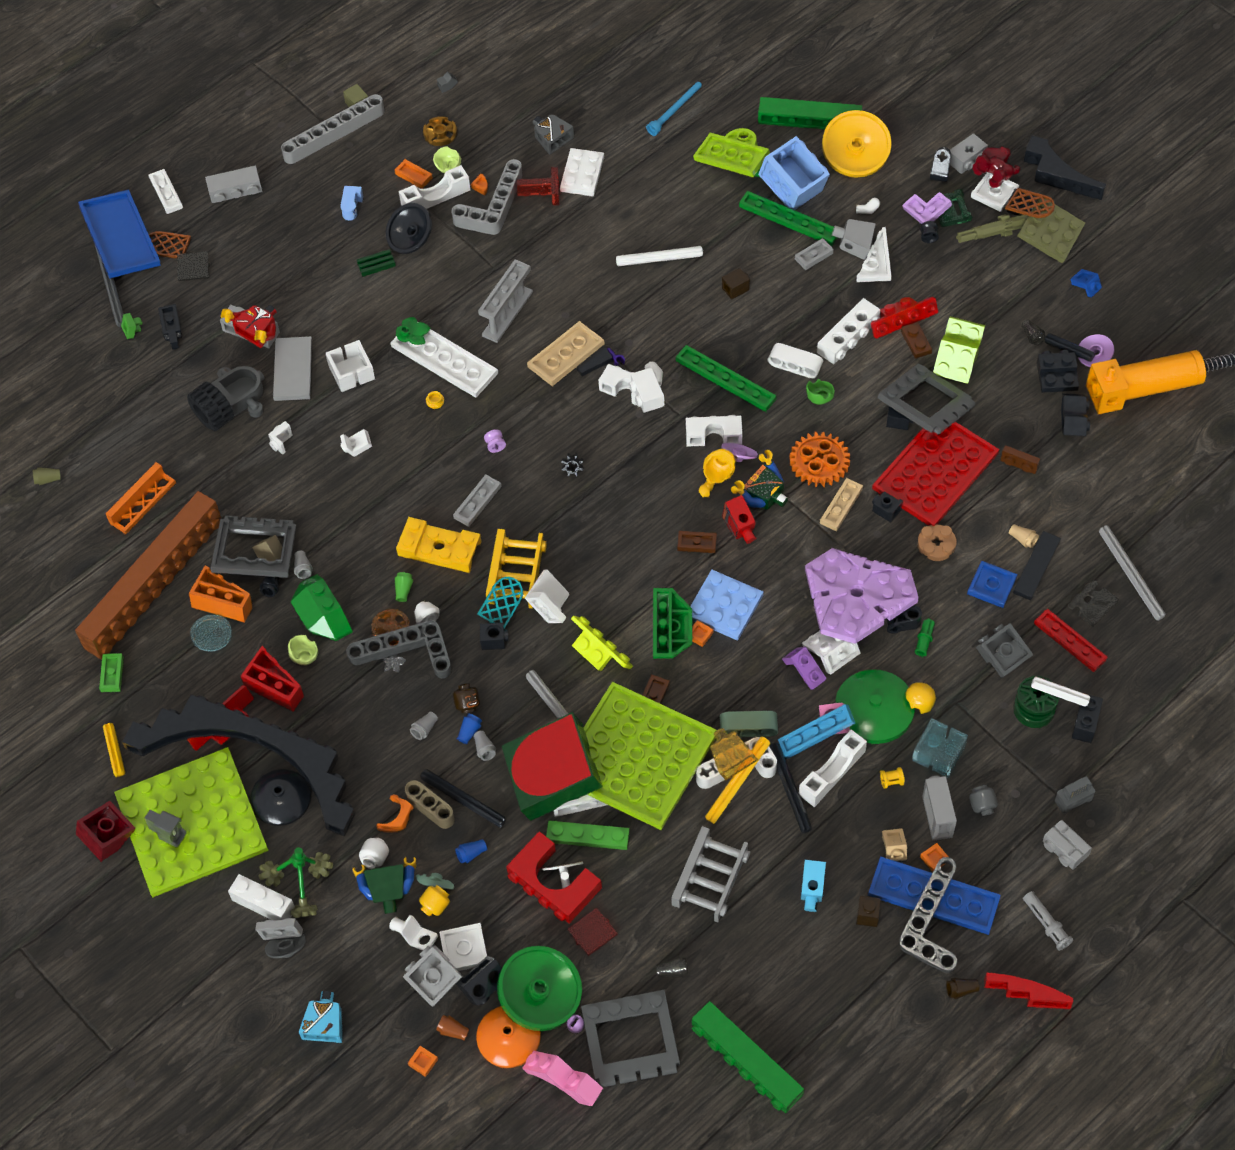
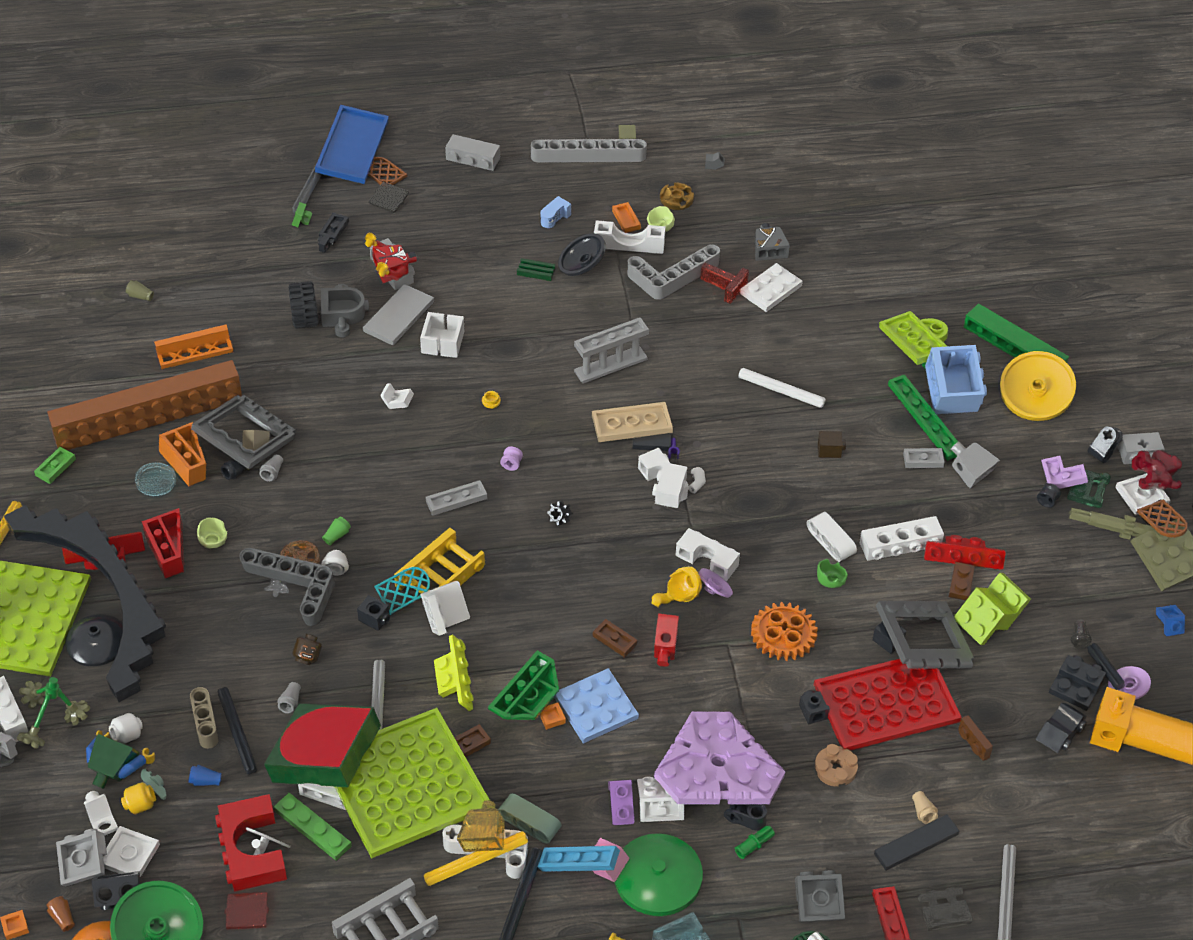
camera: 30 degrees right, 10 degrees down
white tile [149,169,183,214] -> none
white bracket [268,421,293,454] -> none
green wedge [291,574,353,641] -> none
orange helmet [376,794,414,833] -> none
white plate [391,322,498,398] -> none
green plate [396,317,431,345] -> none
yellow piece [396,517,481,573] -> none
light grey cone [410,712,438,740] -> none
blue cone [457,713,482,744] -> none
orange tile [471,174,488,196] -> none
dark azure piece [646,82,702,136] -> none
green plate [676,345,776,412] -> none
torso [731,450,788,509] -> none
white arch [799,730,867,807] -> none
tan plate [820,478,863,532] -> none
white arm [856,198,880,214] -> none
white wing [856,227,891,282] -> none
yellow hair [906,683,936,714] -> none
blue tile [967,561,1018,608] -> none

